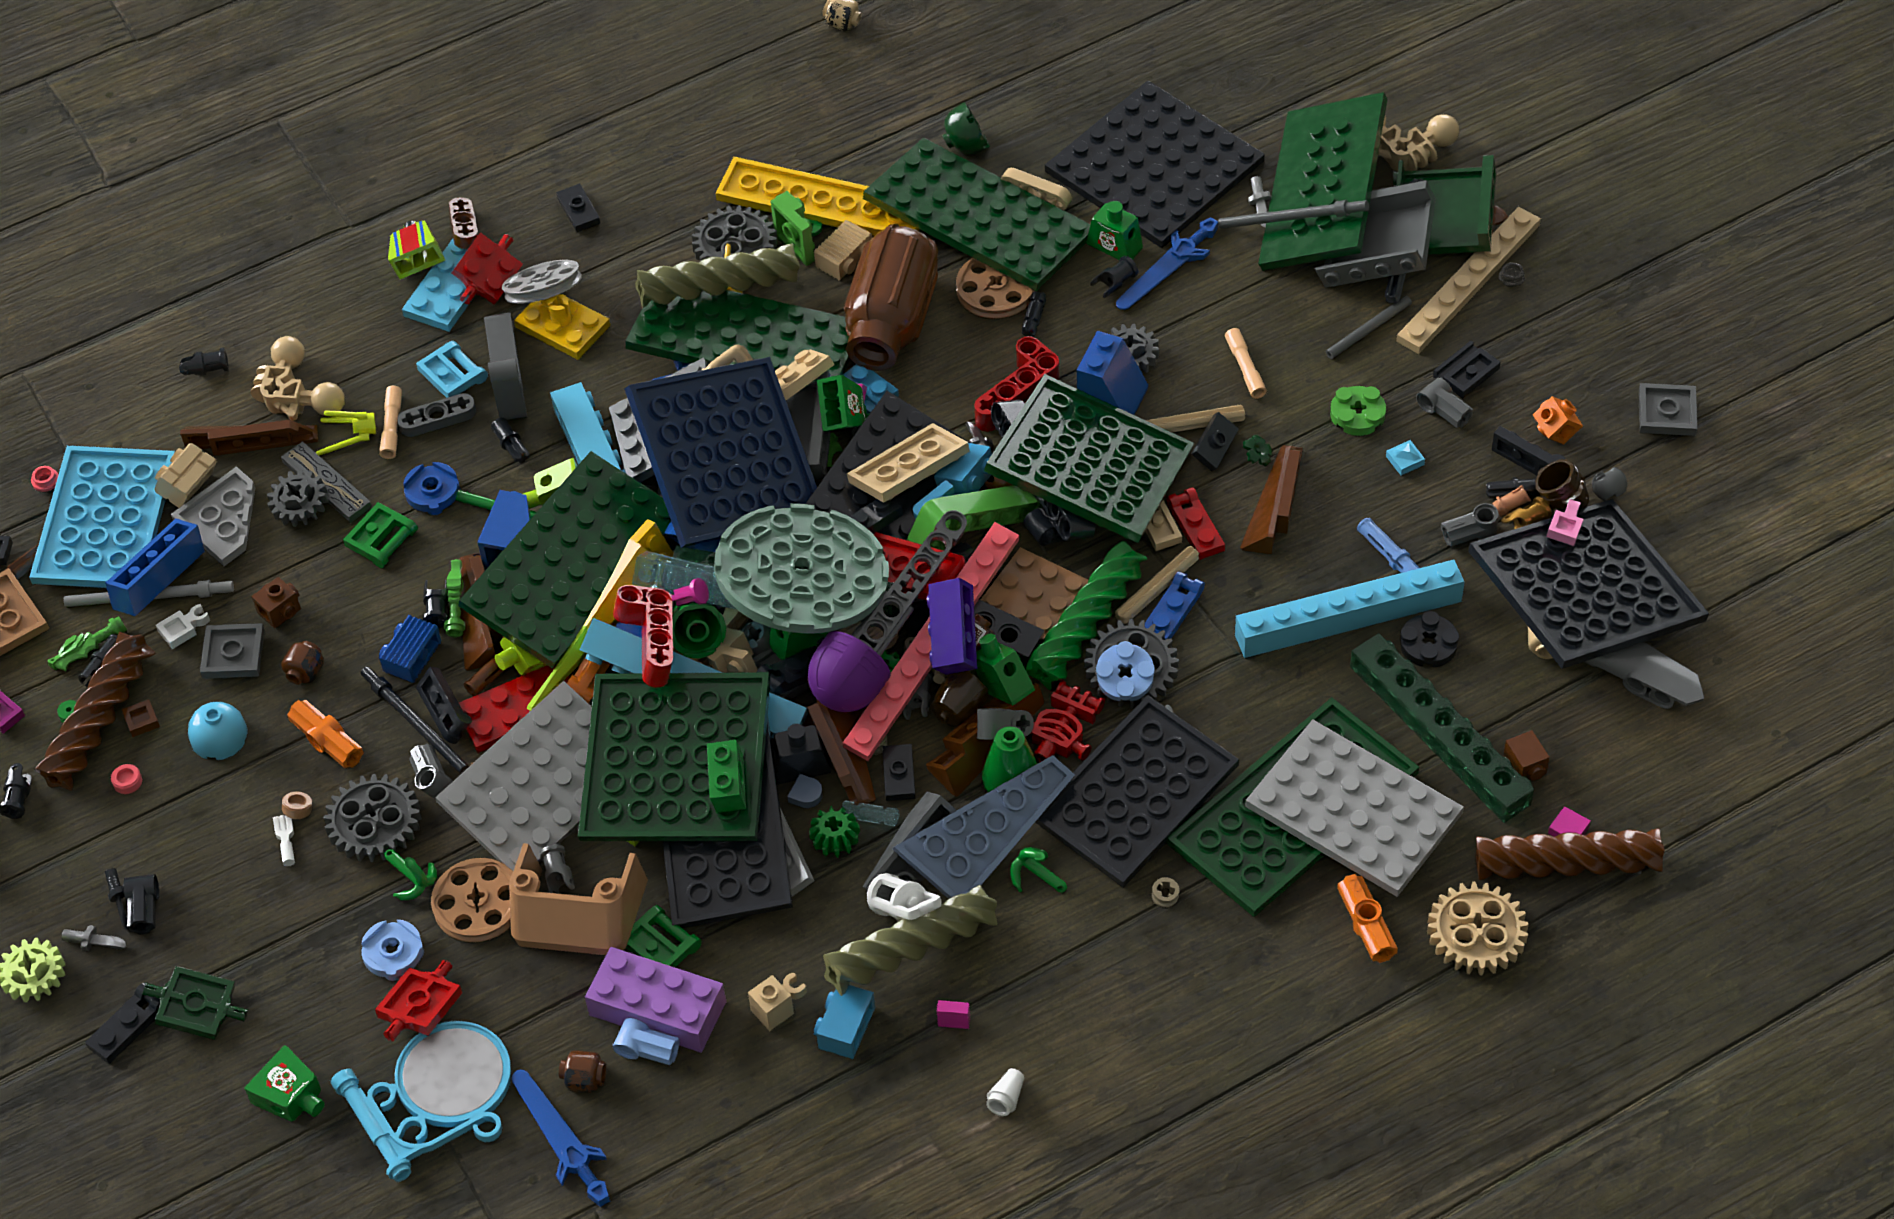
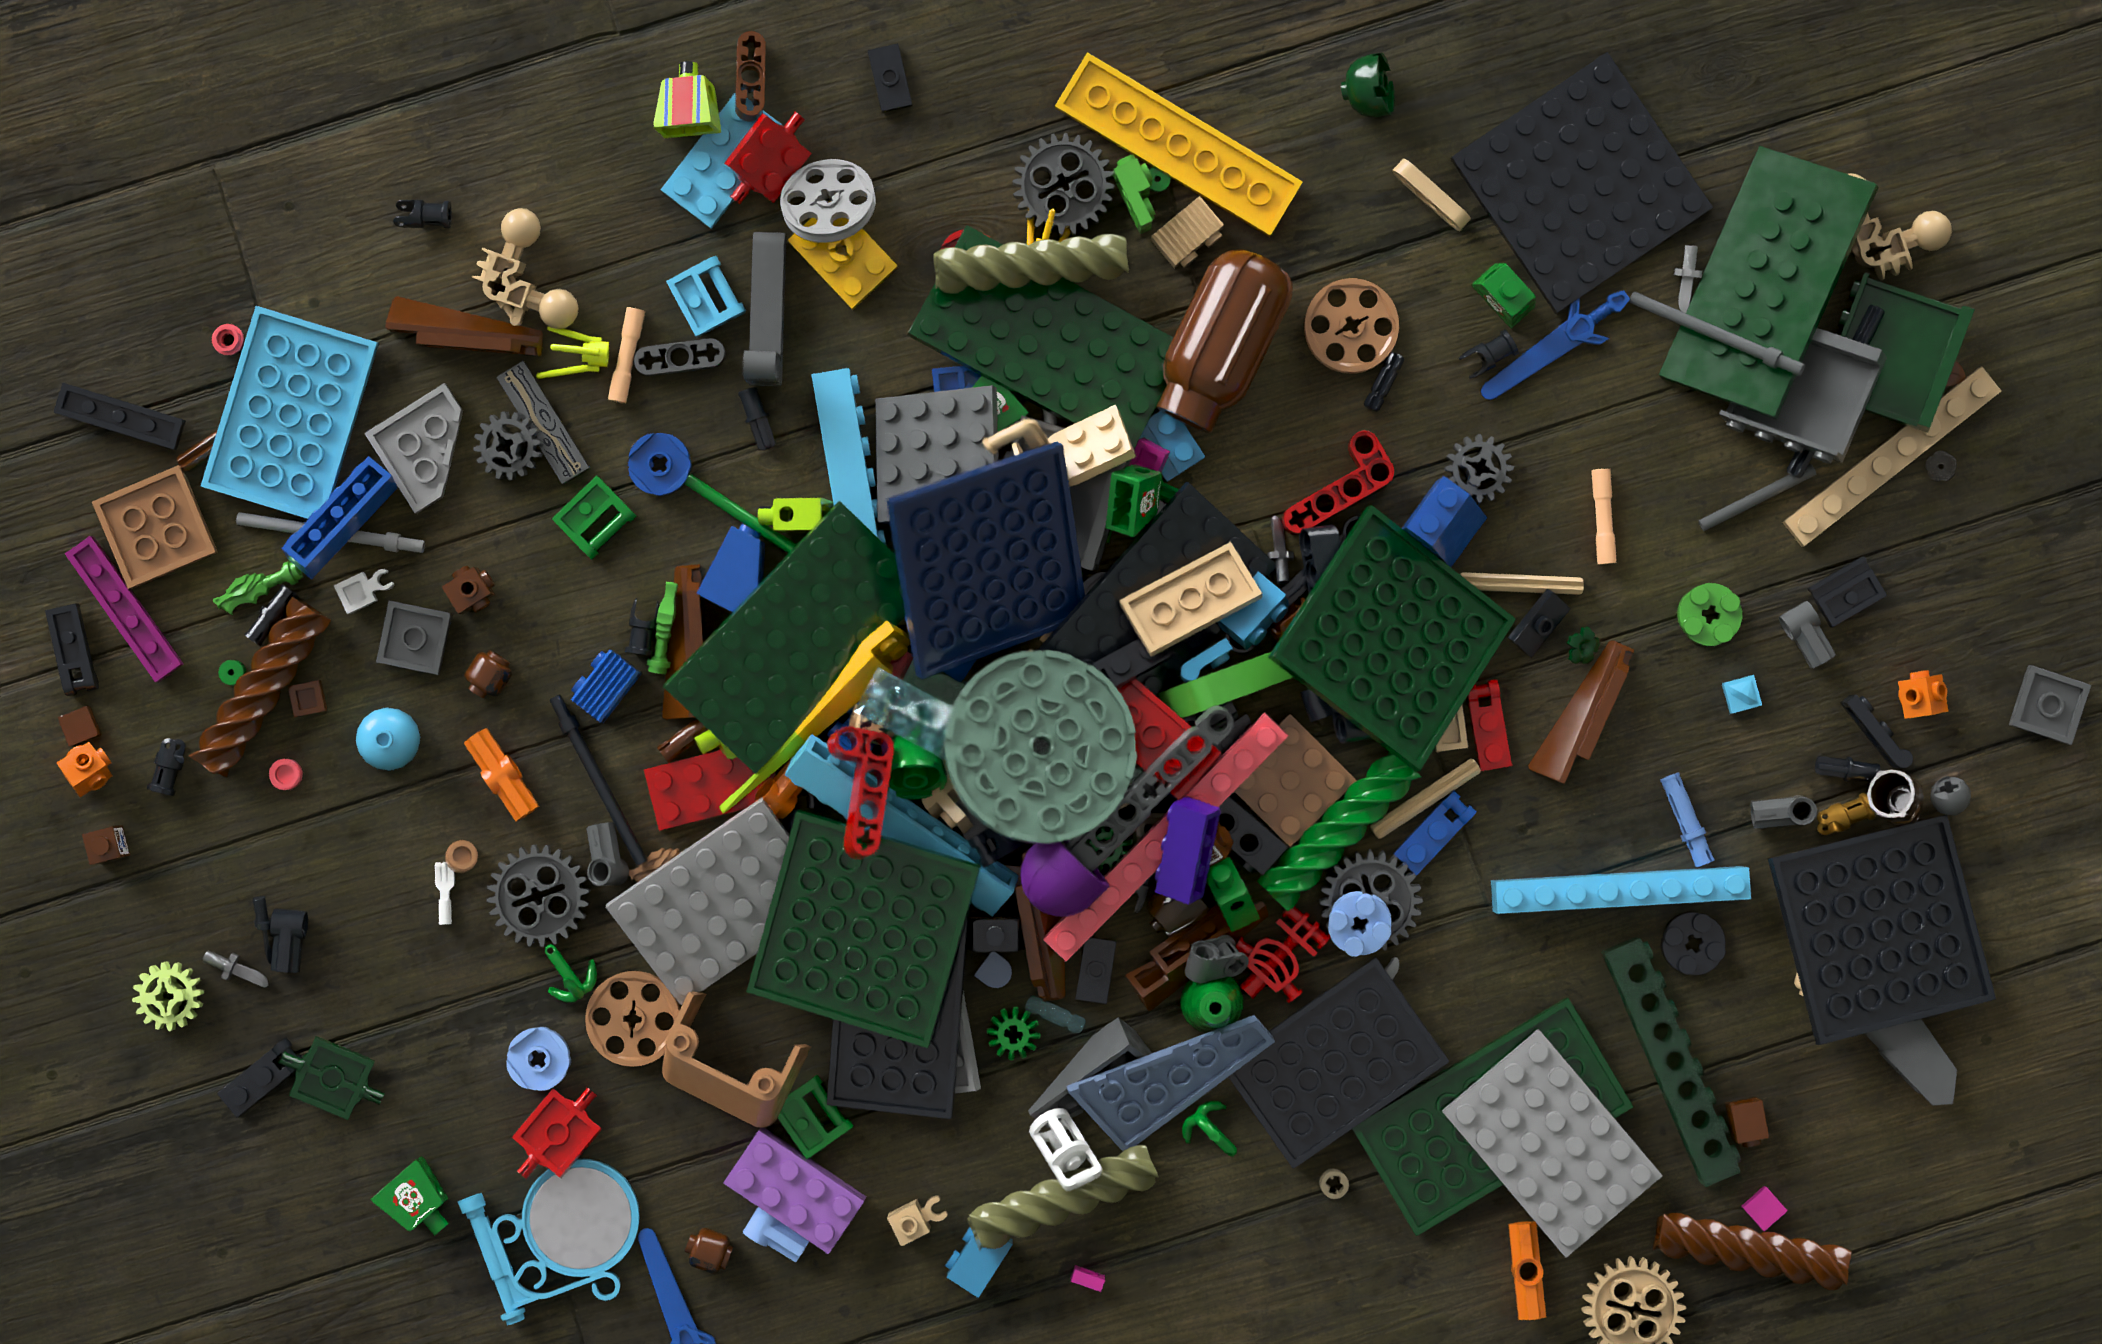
camera: 10 degrees right, 35 degrees up
tan brick [154,443,217,508] -> none
black plate [416,667,472,744] -> none
dark grey piece [540,844,575,894] -> none
dark pink piece [671,578,709,606] -> none
green brick [707,740,746,813] -> none
dark green plate [863,137,1090,291] -> none
nougat pin [1493,485,1531,517] -> none
bright pink plate [1546,499,1584,546] -> none

